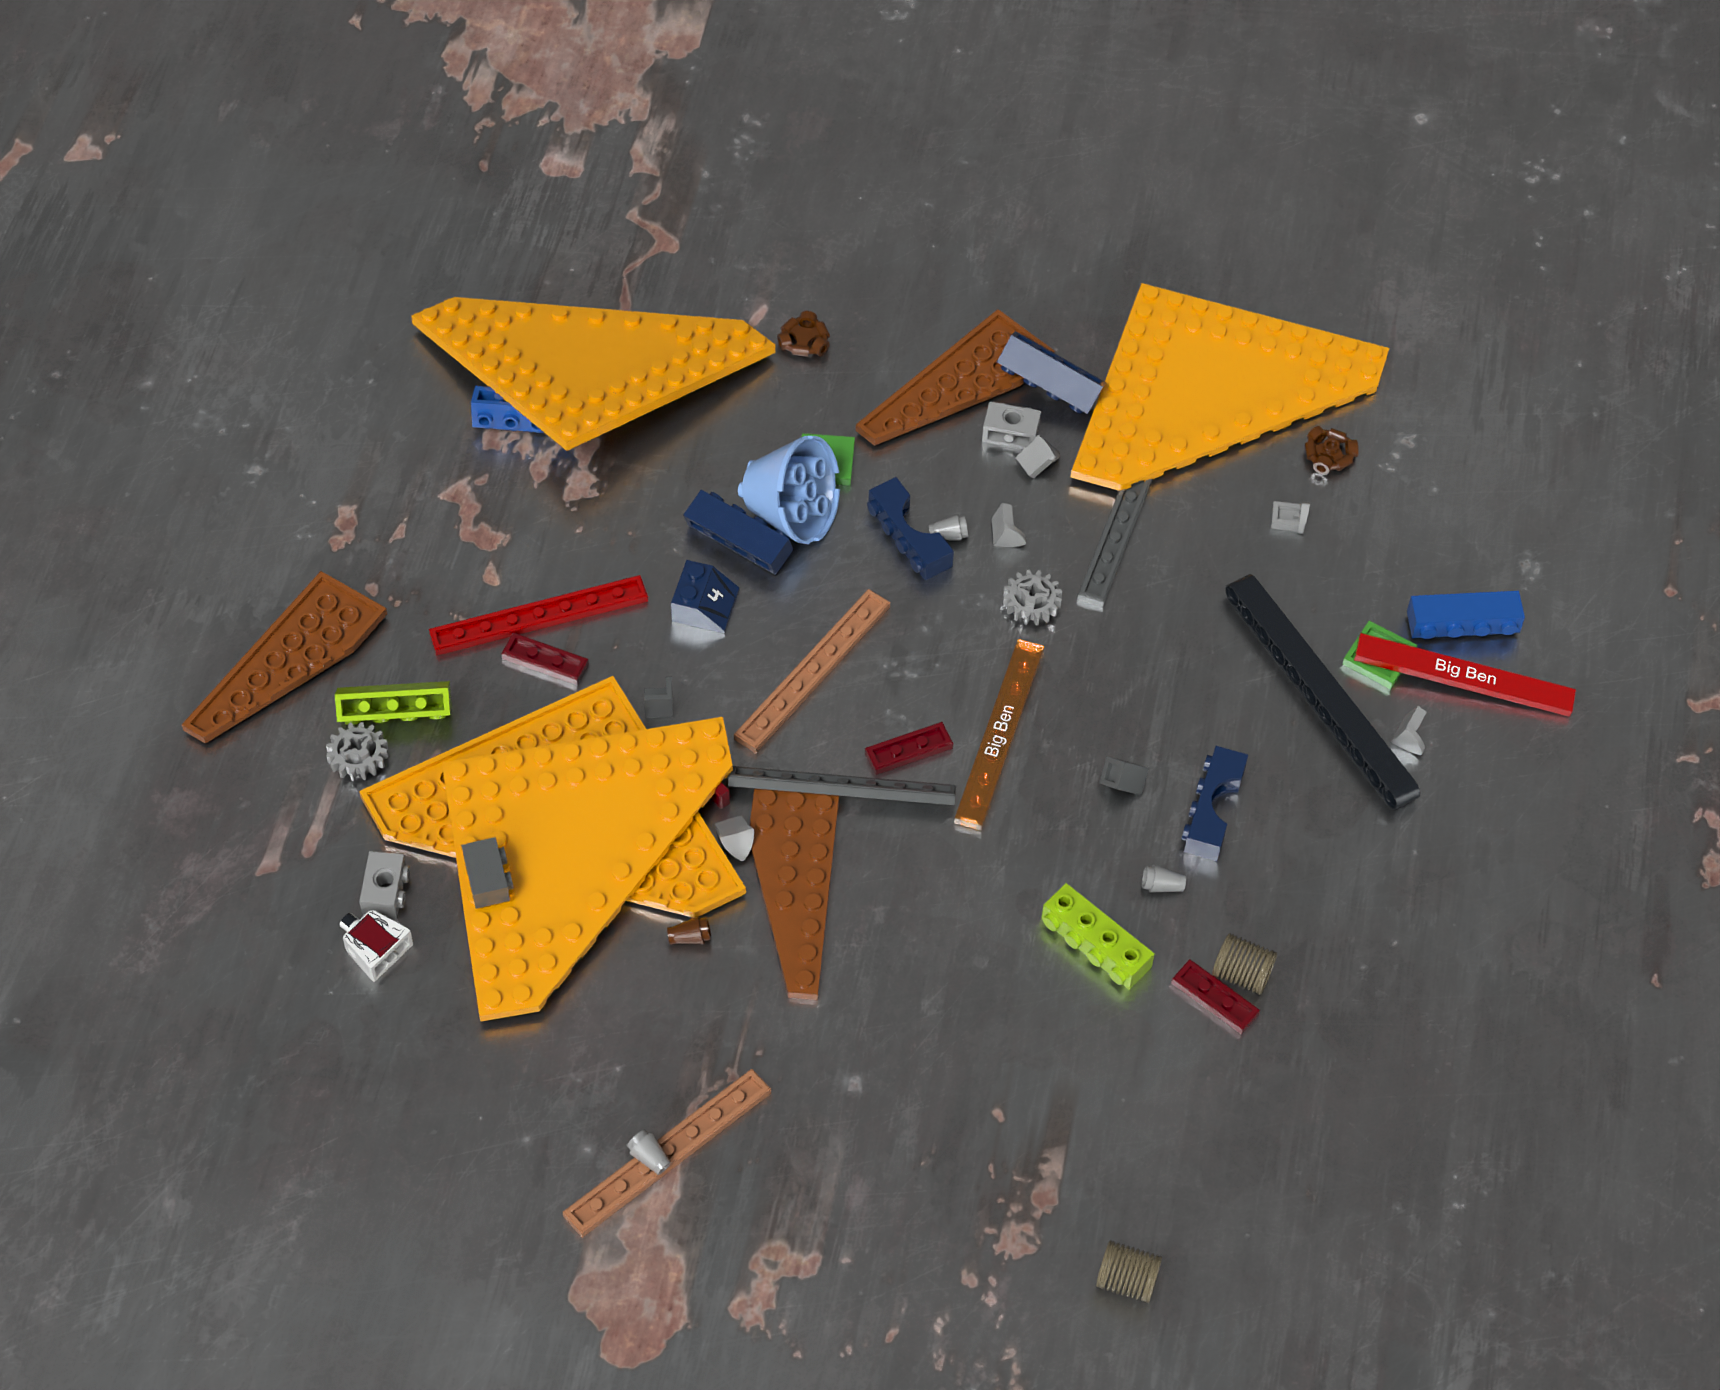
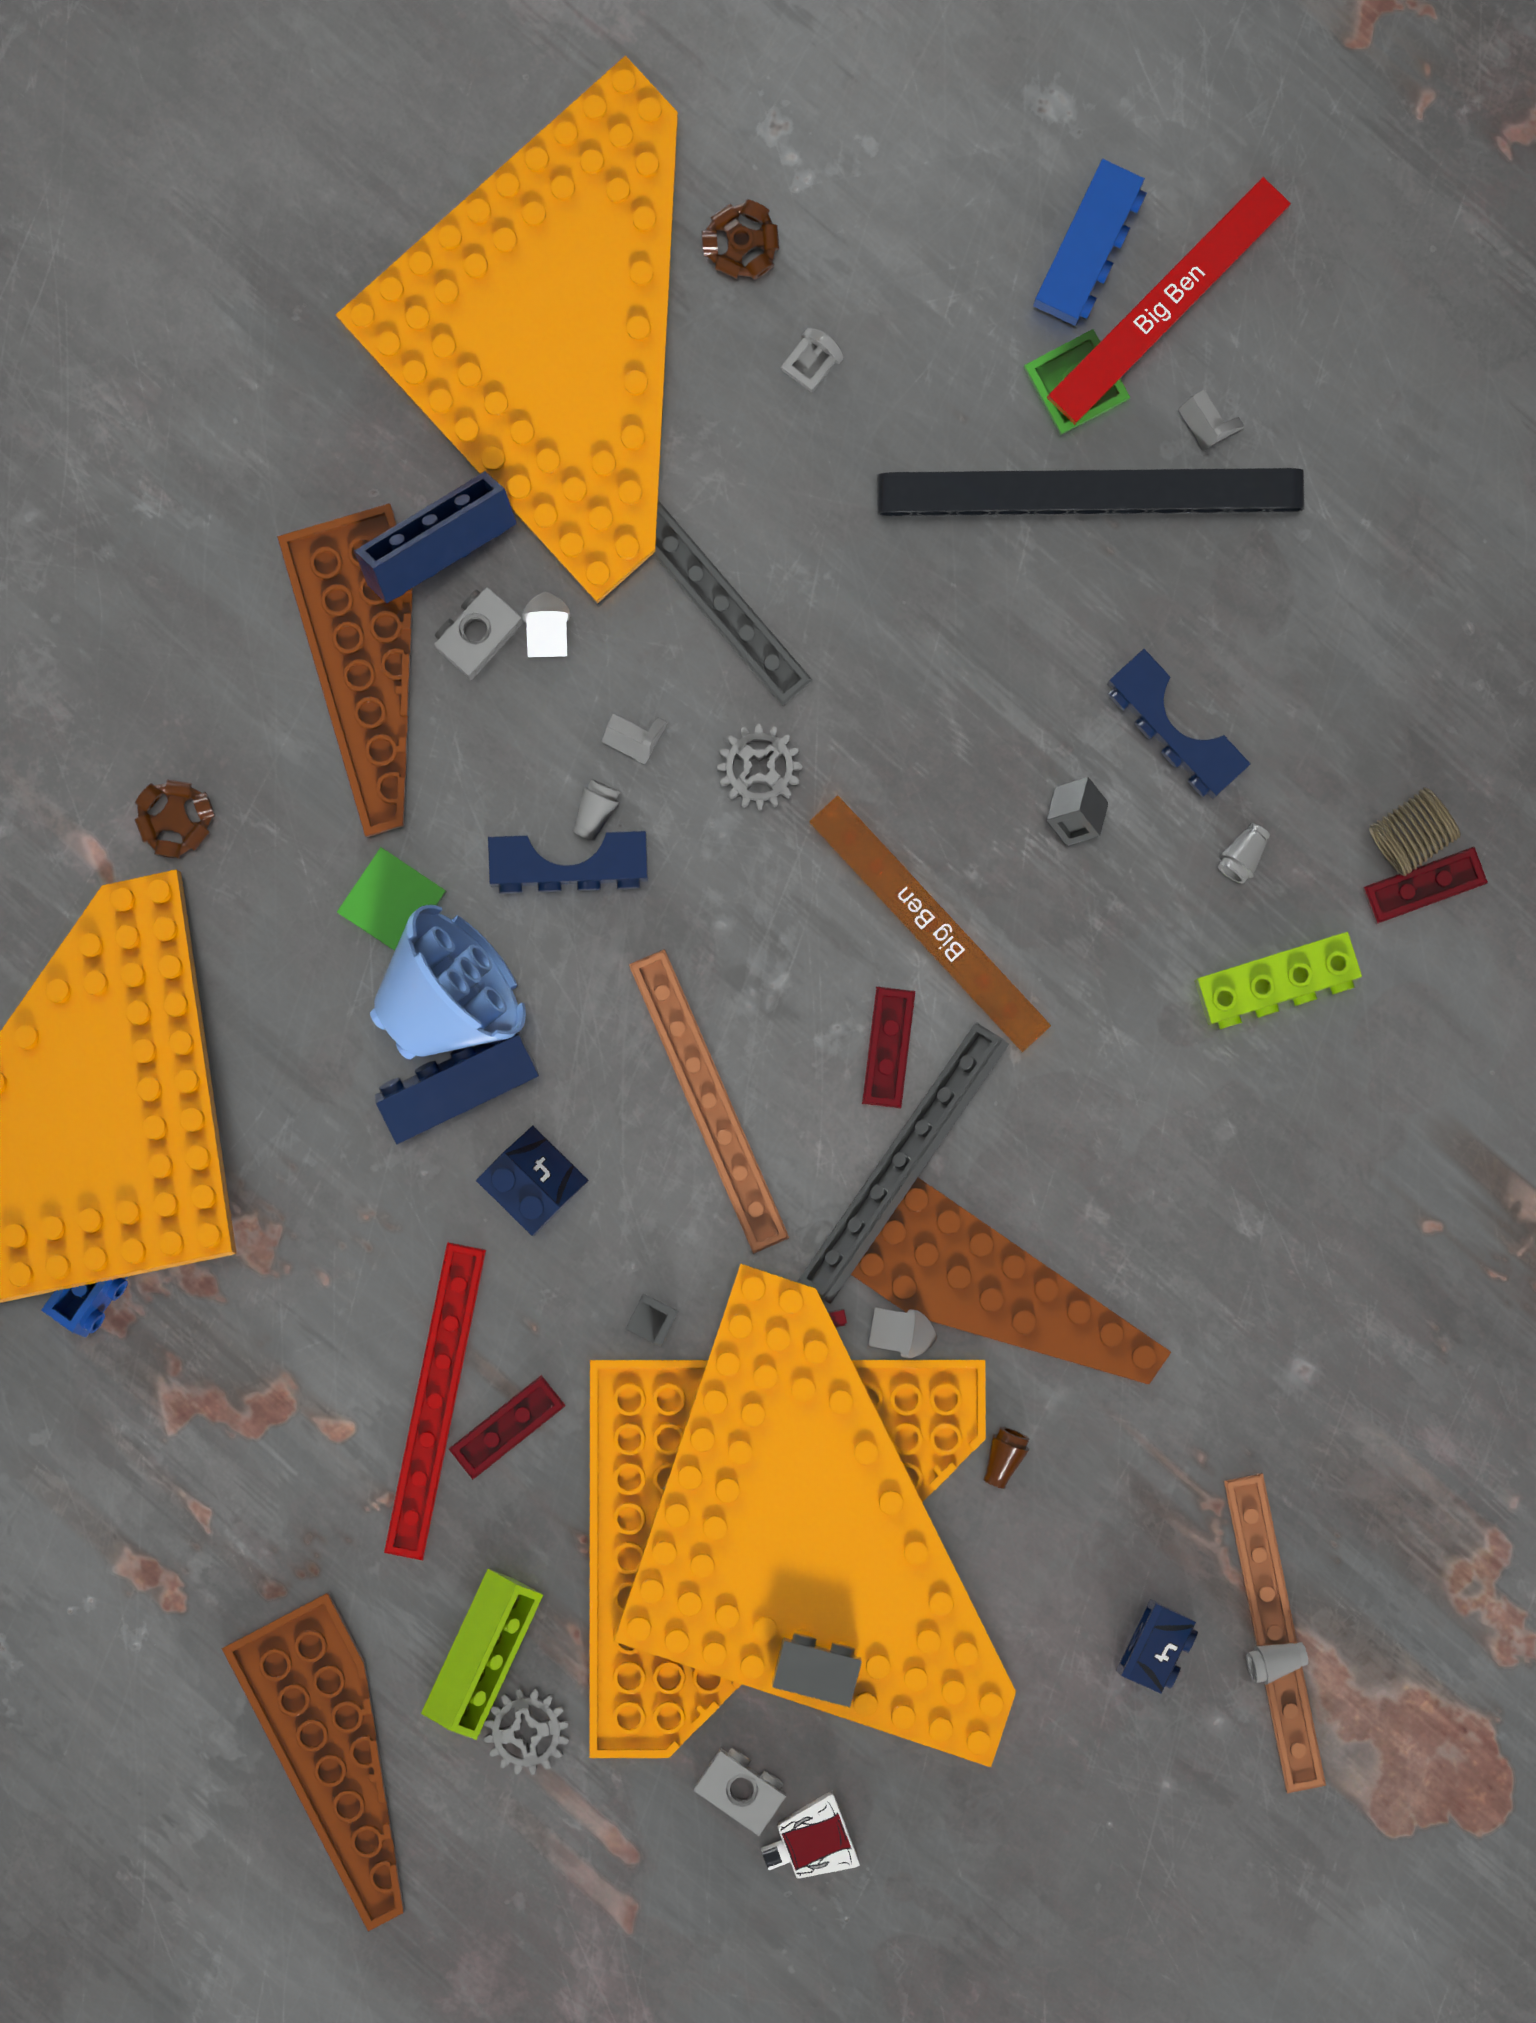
camera: 60 degrees left, 30 degrees up
none -> dark blue slope [1116,1599,1198,1694]

